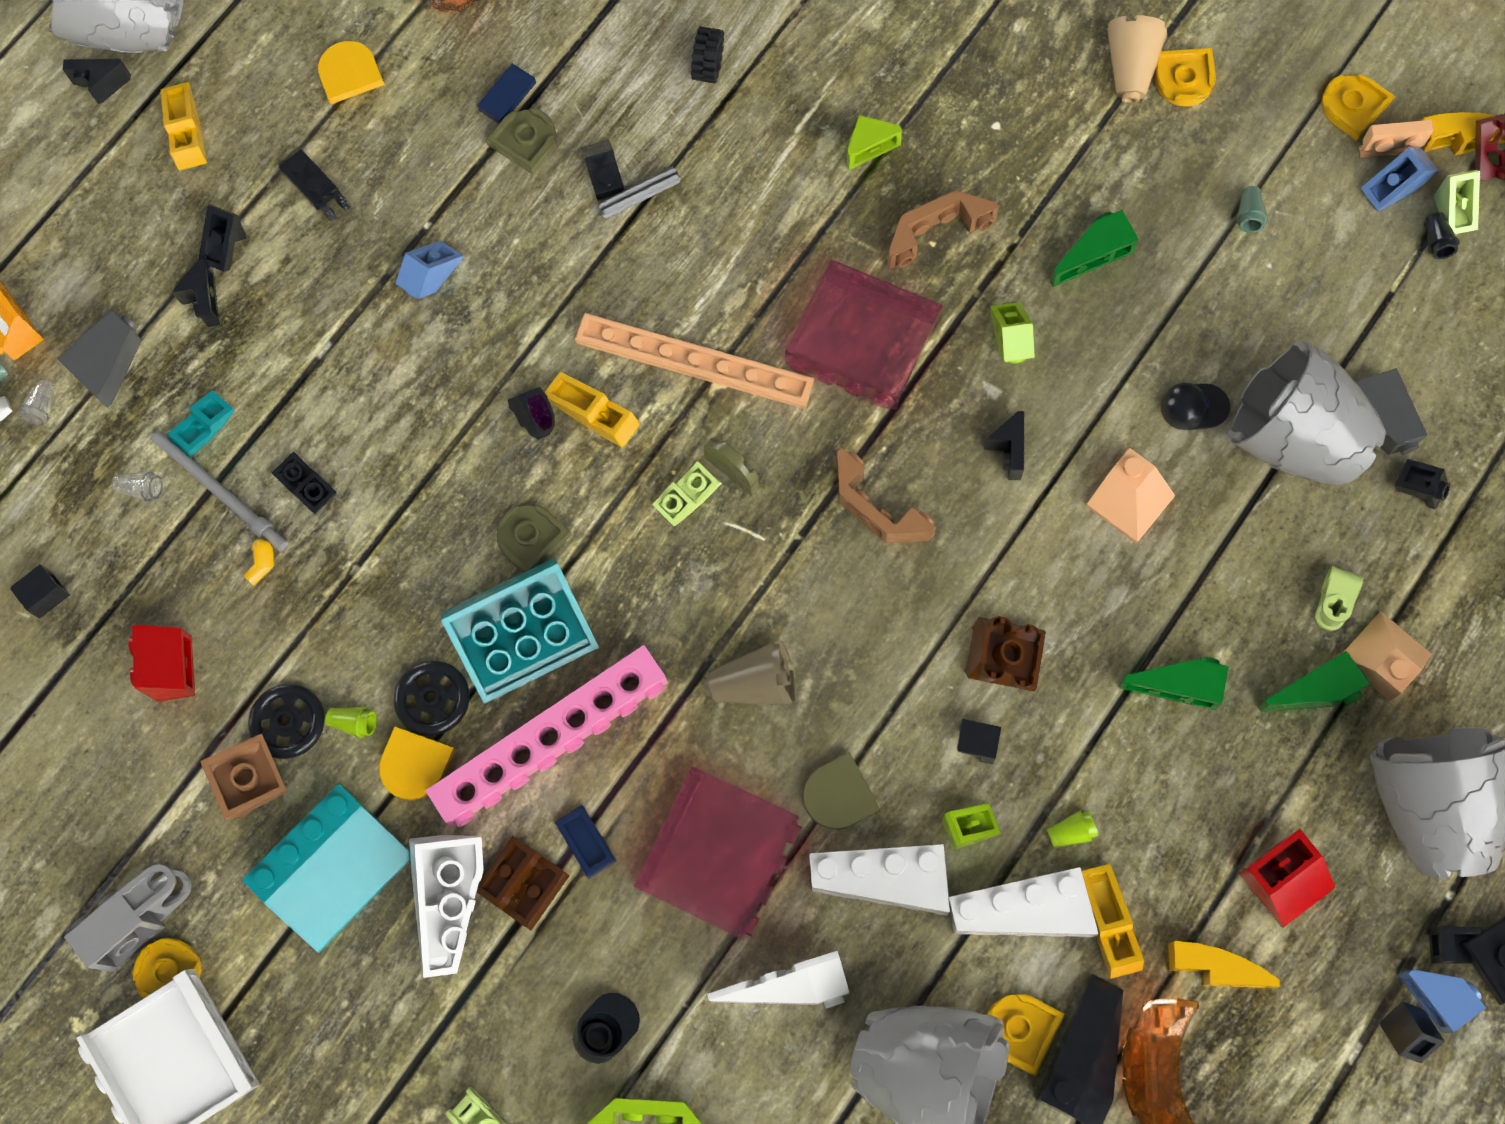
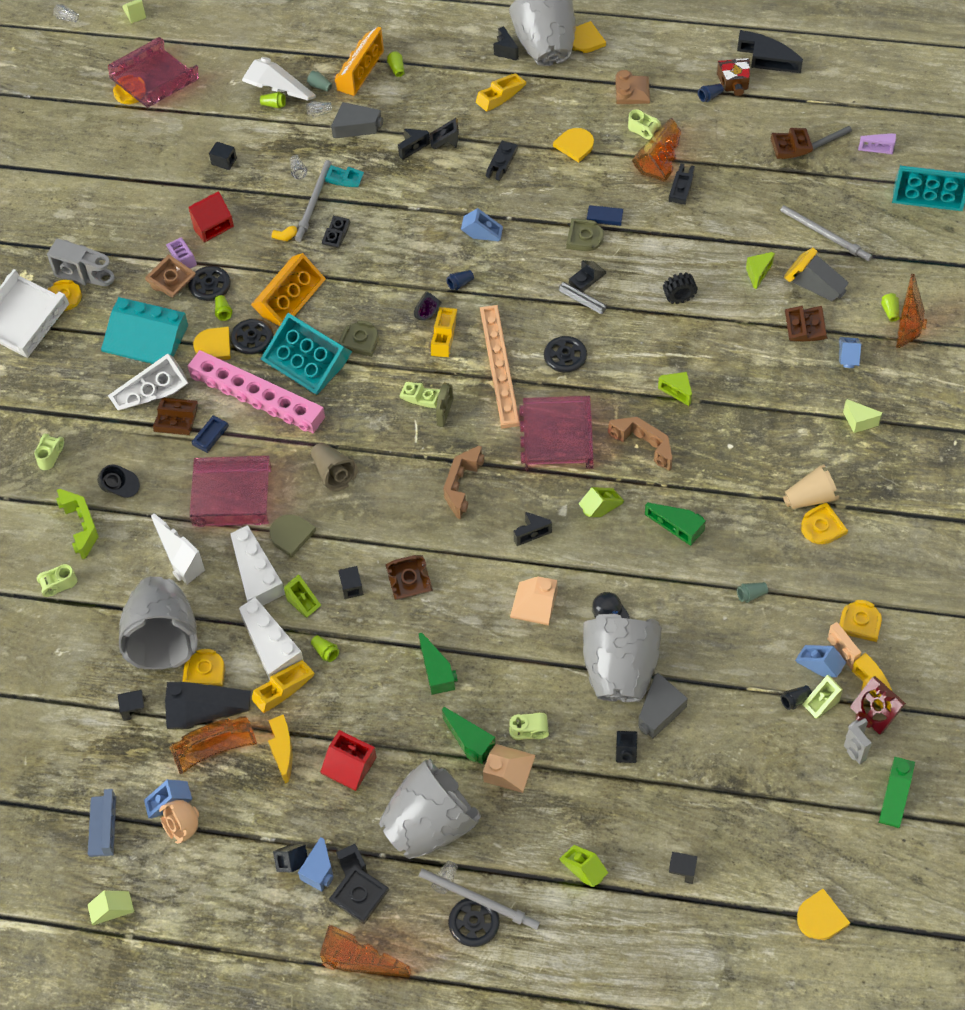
camera: 60 degrees right, 15 degrees down
none -> lavender slope [166,237,197,268]
none -> light orange slope [251,253,326,326]
none -> lime cone [387,51,405,77]
none -> dark blue cone [446,270,474,290]
none -> black plate [544,336,587,373]

